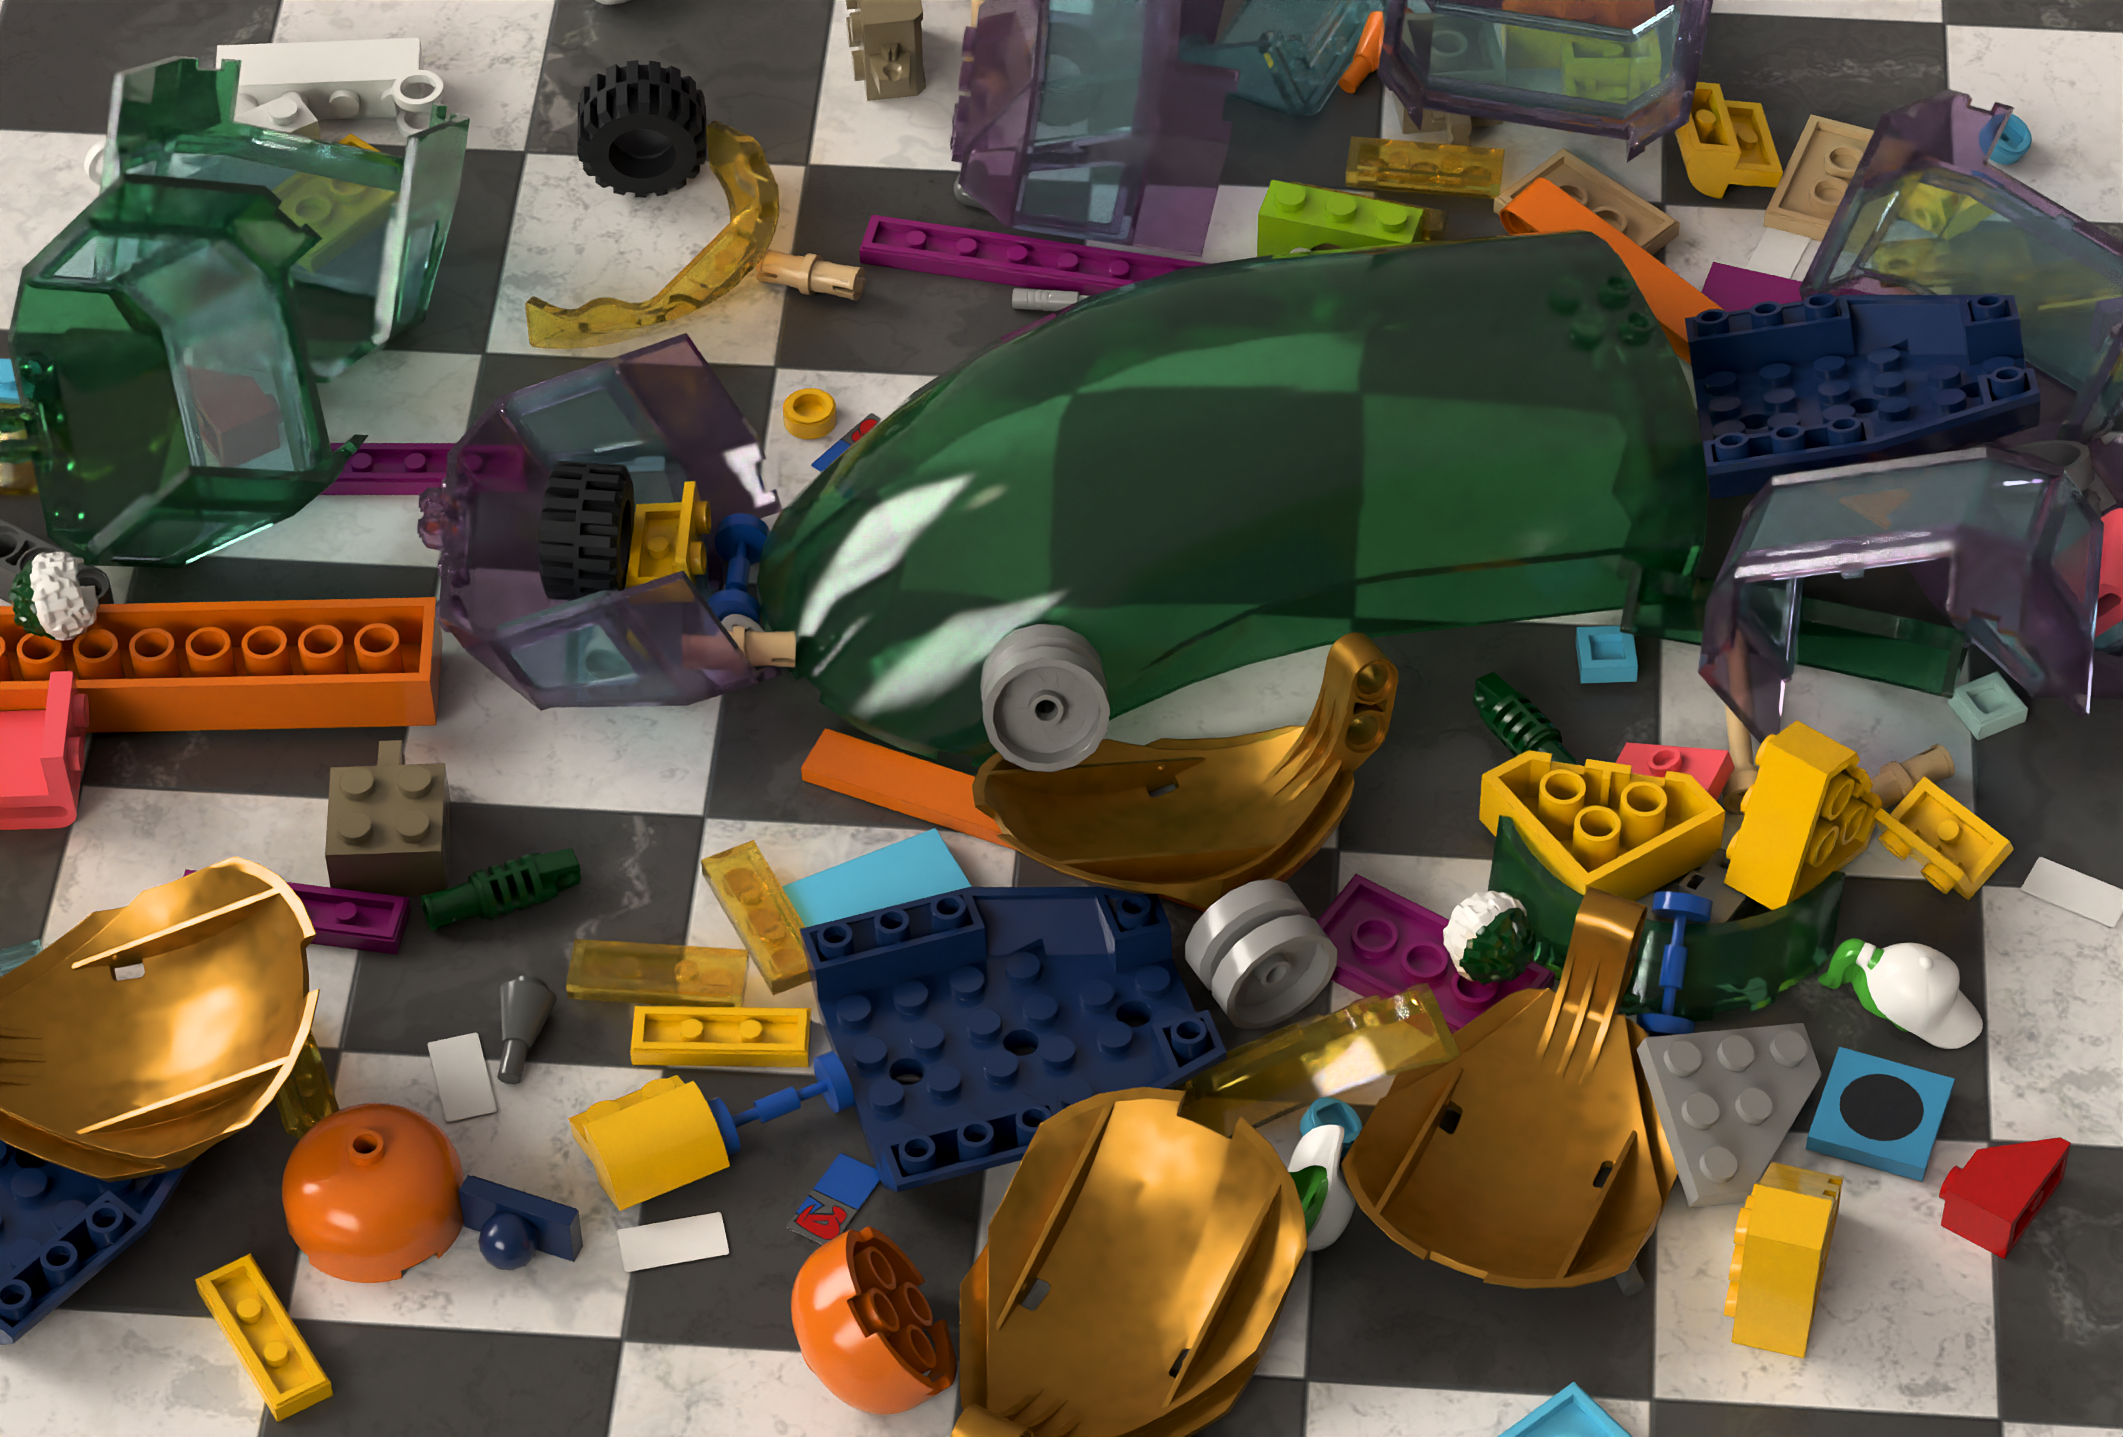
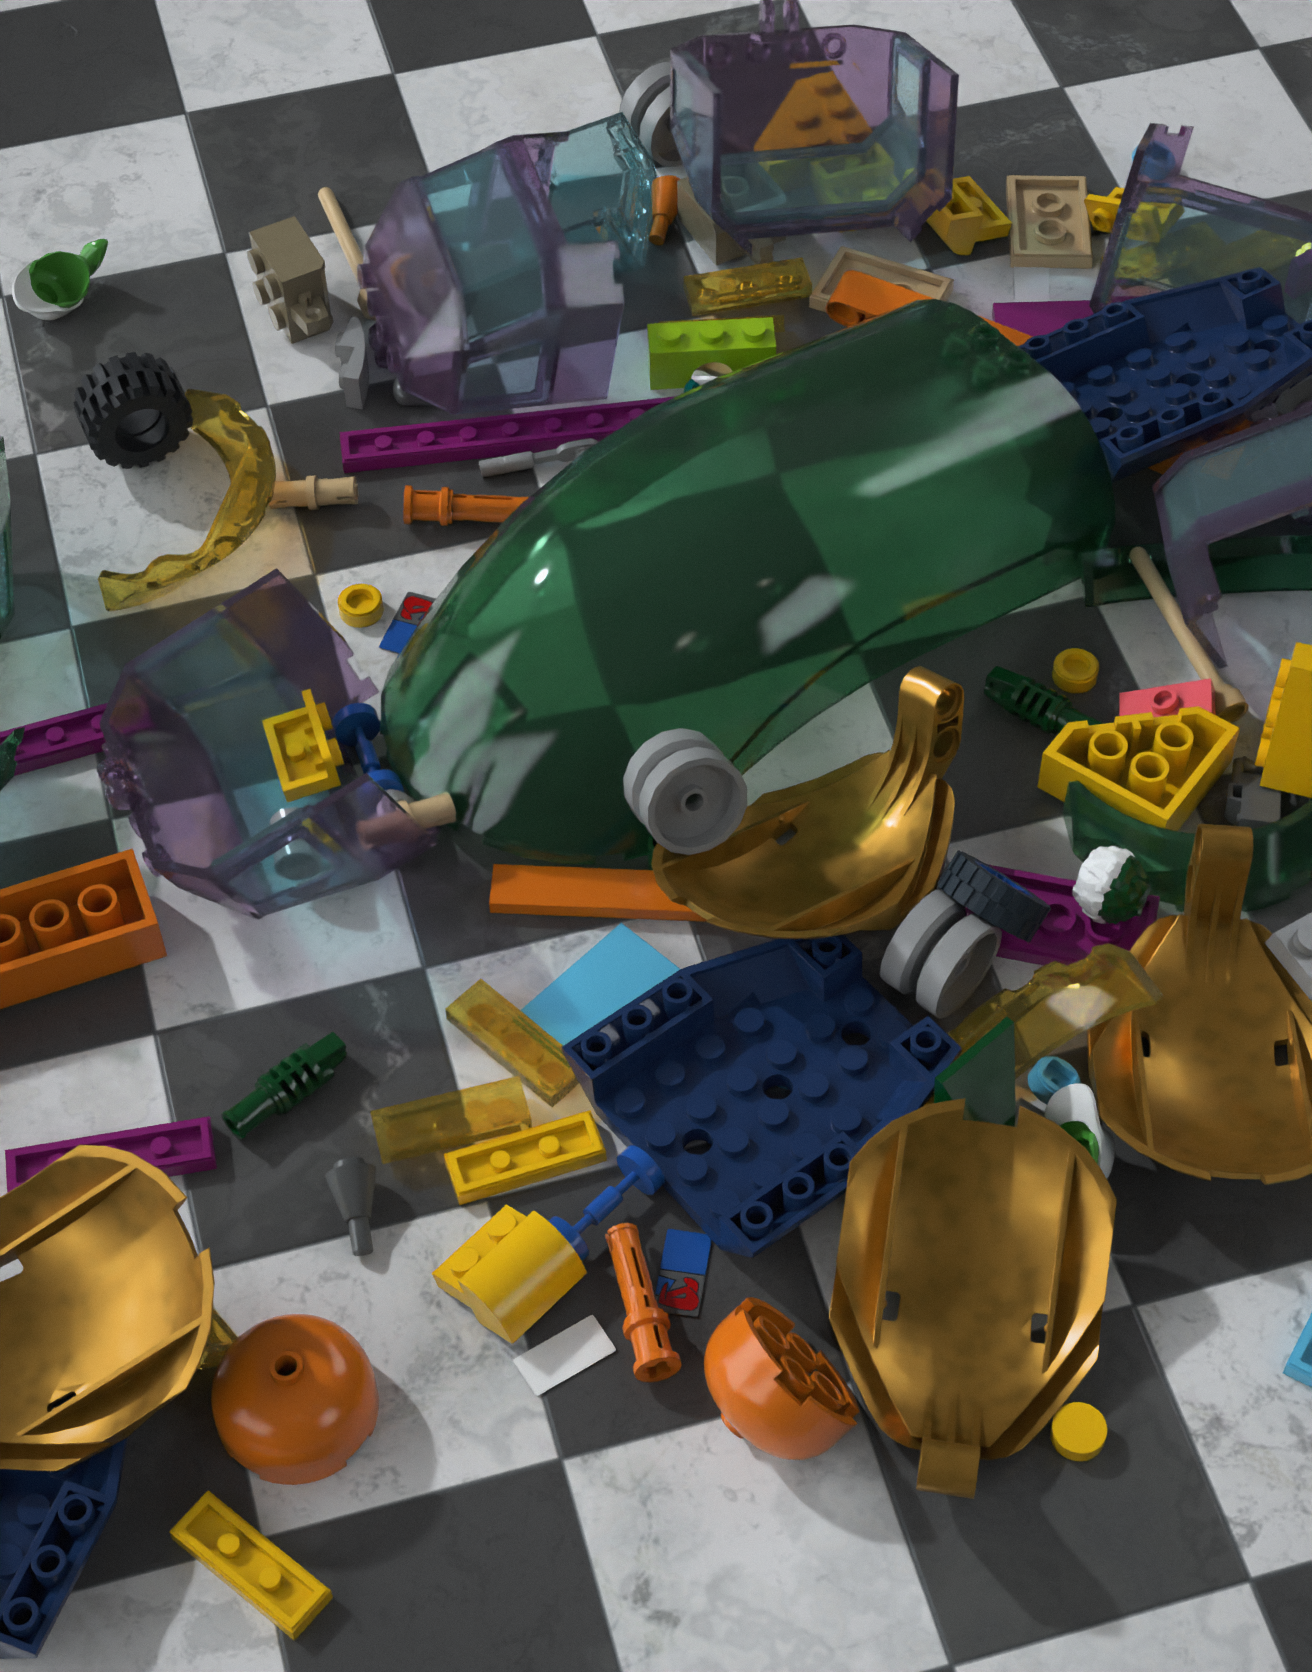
camera: 20 degrees left, 5 degrees up
dark tan hinge [325,740,451,897] -> none
white sticker [427,1033,497,1122] -> none
dark blue tile [459,1175,583,1270] -> none
black tyre [539,461,634,603] -> none
medium azure plate [1575,625,1638,683] -> none
blue wheel [1636,892,1713,1037] -> none
none -> light grey slope [335,316,369,409]
none -> orange pin [403,485,536,526]
none -> orange pin [605,1223,682,1383]
none -> dark green slope [934,1016,1016,1127]
none -> black wheel [937,850,1051,942]
none -> yellow tile [1052,648,1099,693]

